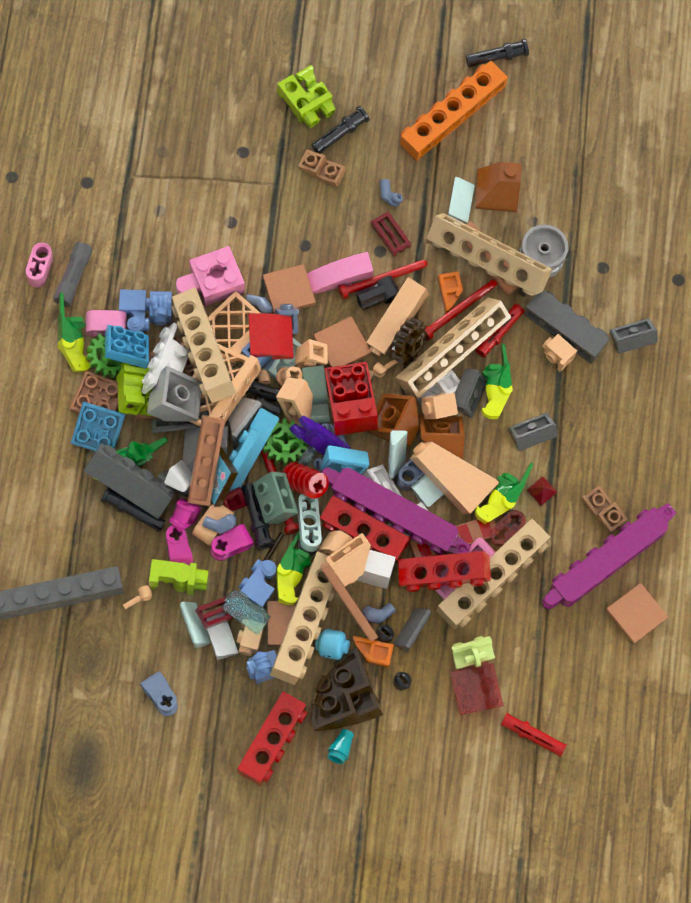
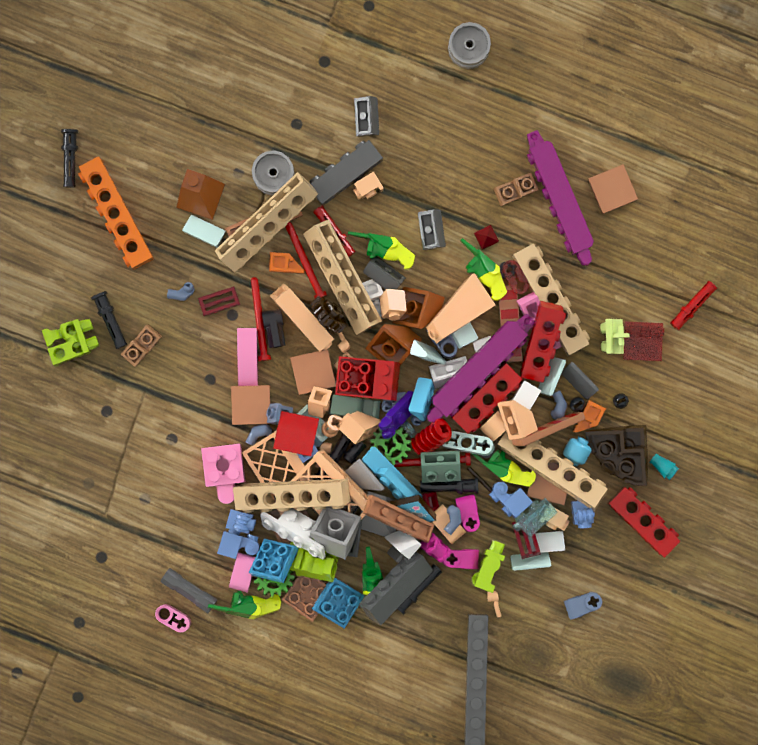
camera: 70 degrees left, 15 degrees up
none -> light aqua slope [538,357,566,397]

